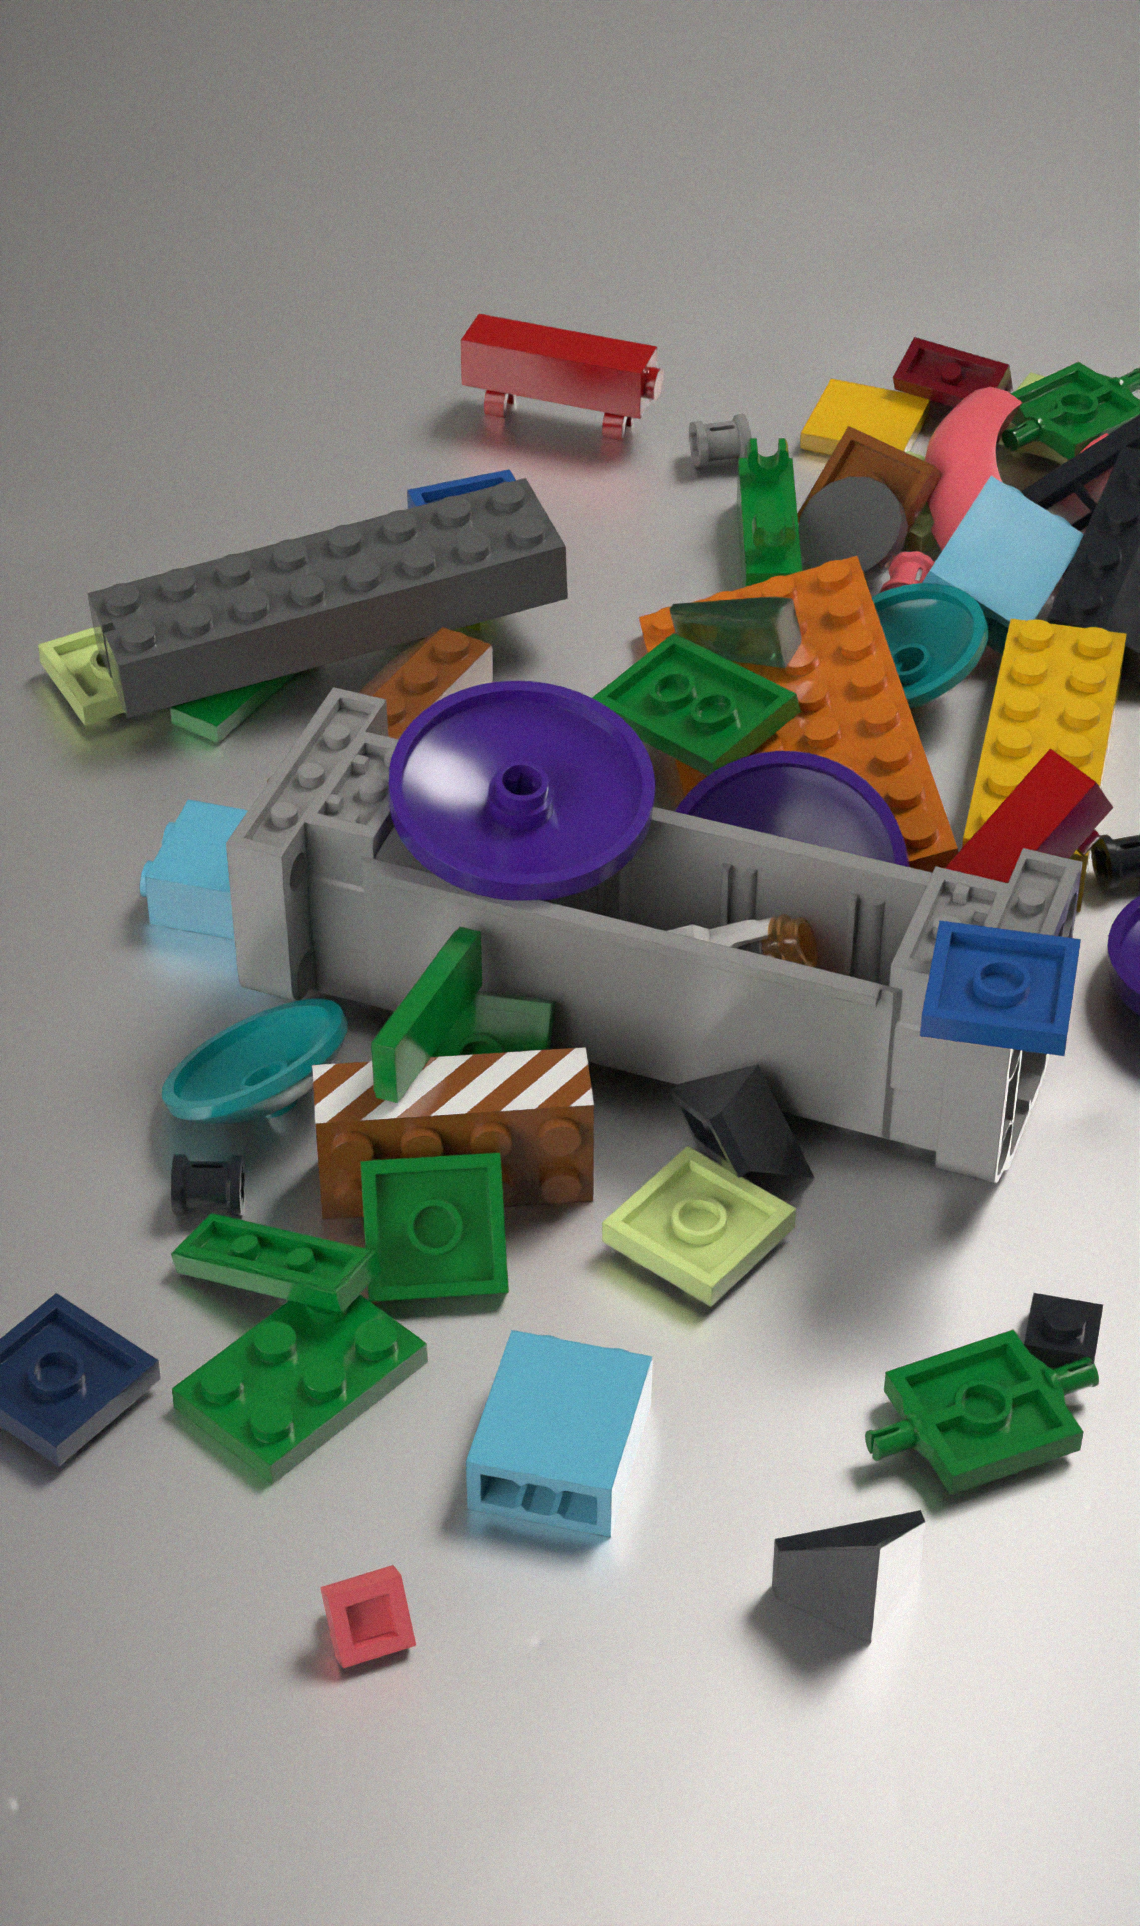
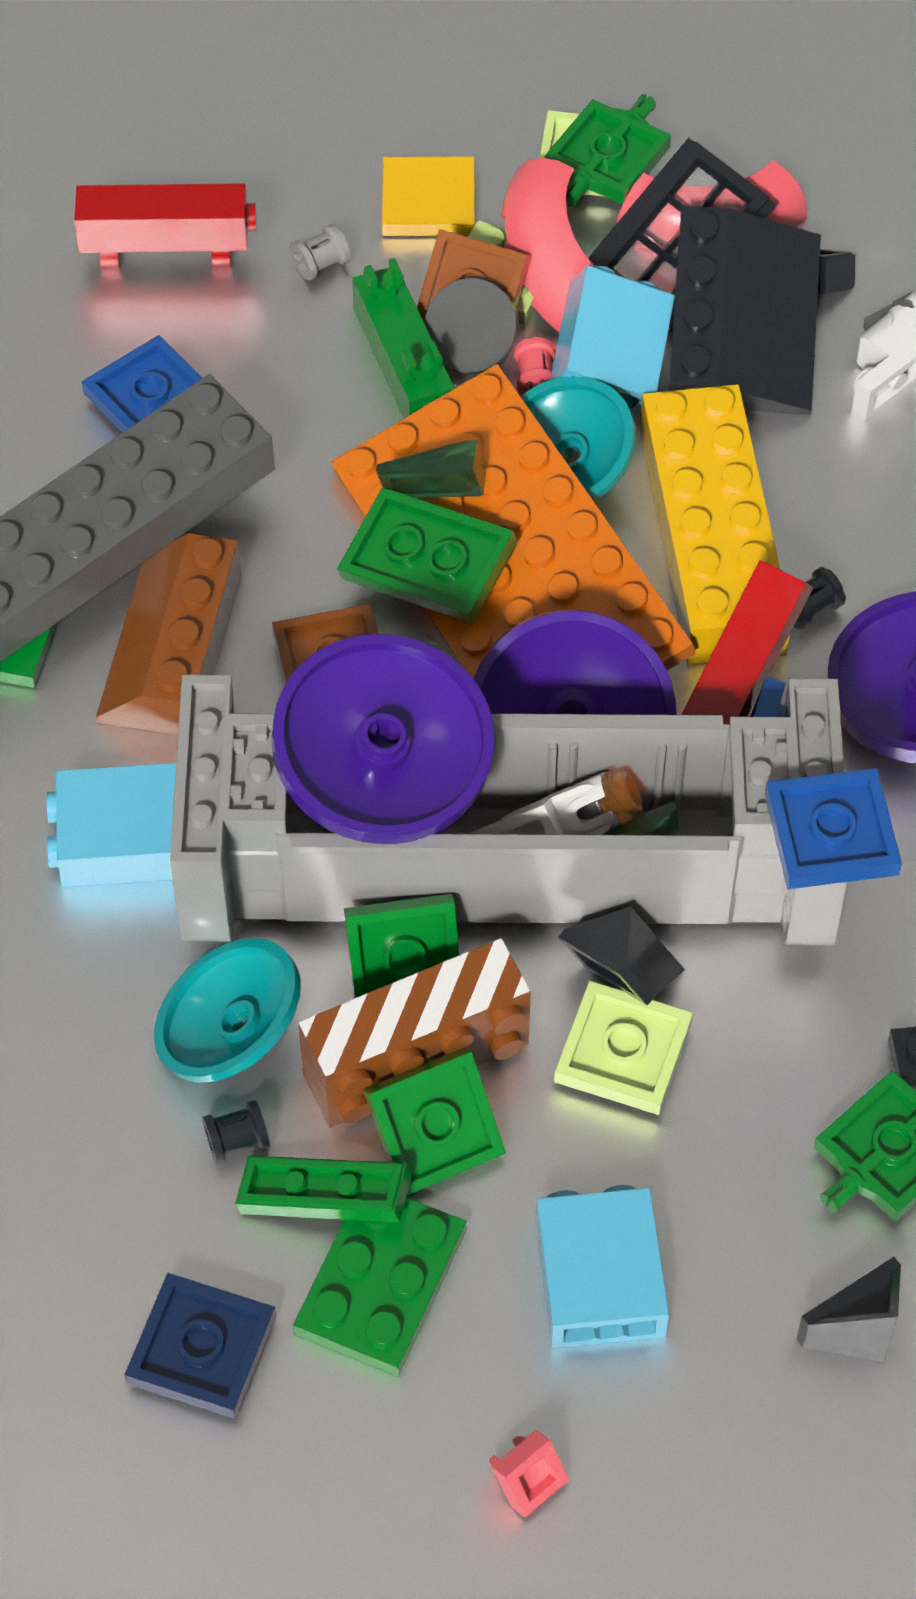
camera: 20 degrees left, 15 degrees up
green tile [371,926,483,1103] -> none
dark red panel [892,337,1013,407] -> none

